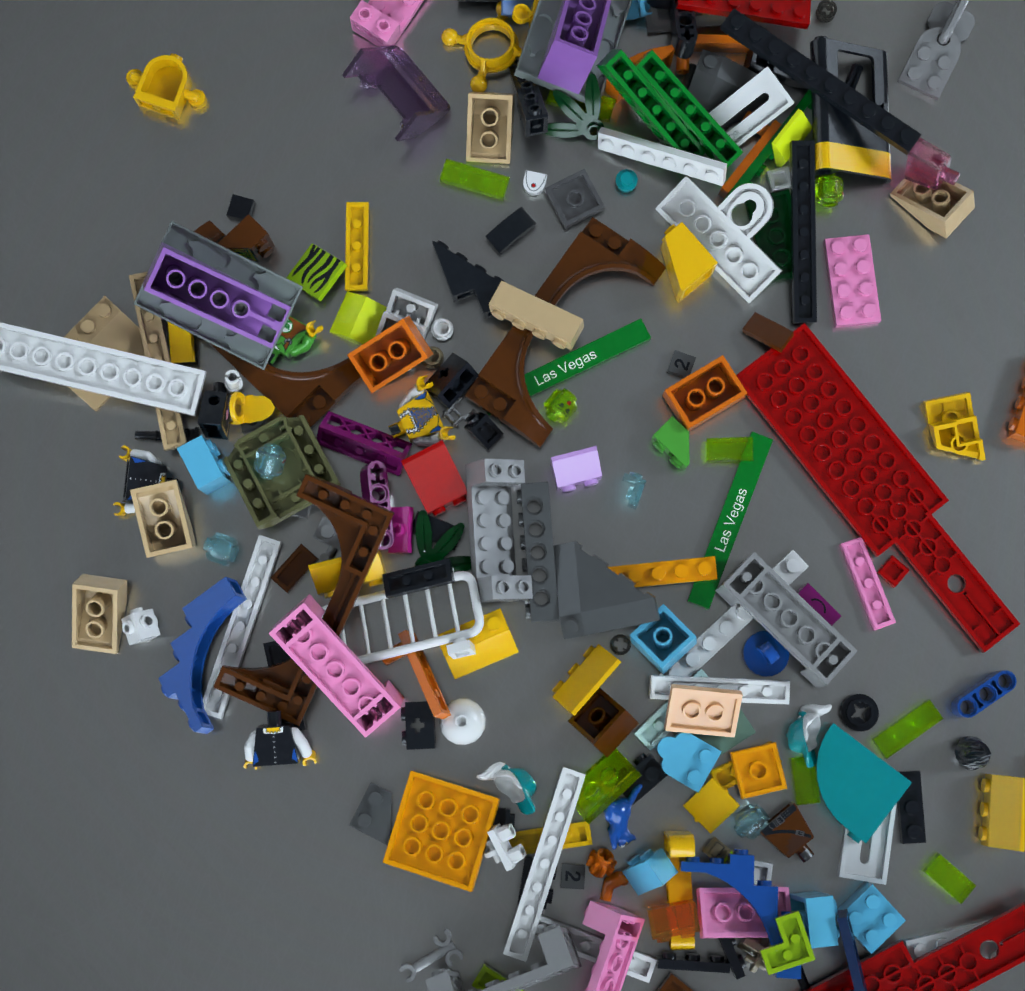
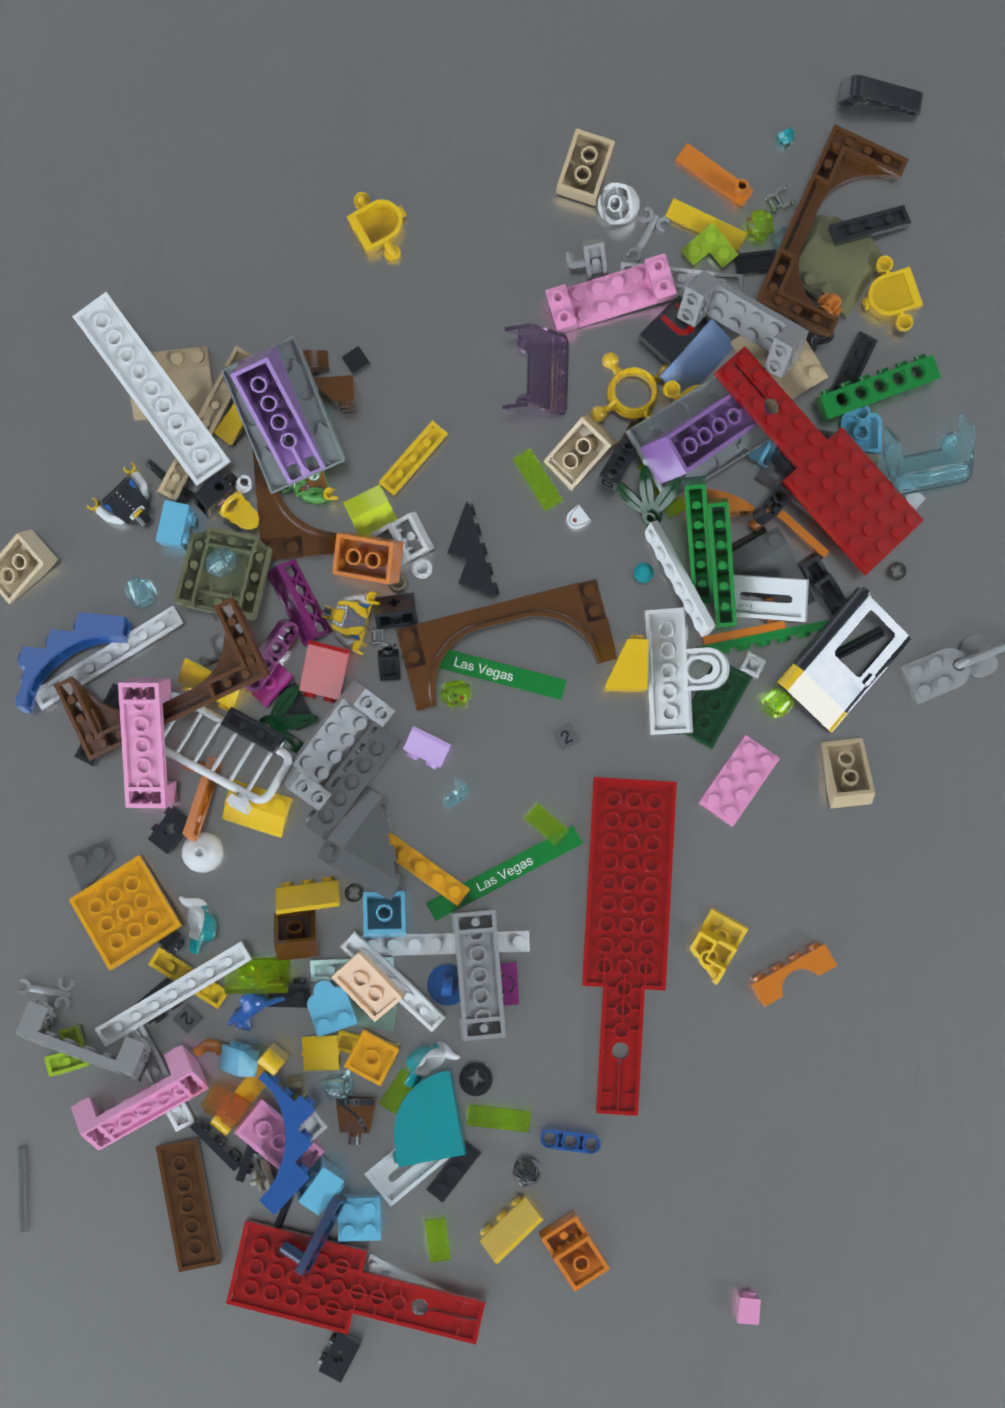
camera: 40 degrees right, 5 degrees up
white brick [121,607,161,645] -> none
tan slope [130,479,196,558] -> none
torso [243,710,317,770] -> none
reddish brown tile [271,544,319,594] -> none
lime tile [286,243,347,302] -> none
white hips [484,823,527,871] -> none
black slope [485,207,537,253] -> none
tan brick [489,281,584,350] -> none
flat silver plate [545,169,605,229] -> none
orange gear [586,848,617,878] -> none
bright green slope [652,416,690,470] -> none
orange brick [662,355,748,431] -> none
black plate [720,8,922,155] -> none
reddish brown tile [743,312,794,352] -> none
lime plate [760,910,816,975] -> none
neon yellow slope [771,109,812,168] -> none
black plate [790,140,817,323] -> none
bright pink tile [839,537,896,631] -> none
red tile [877,555,910,588] -> none
clear pink torso [904,138,960,190] -> none

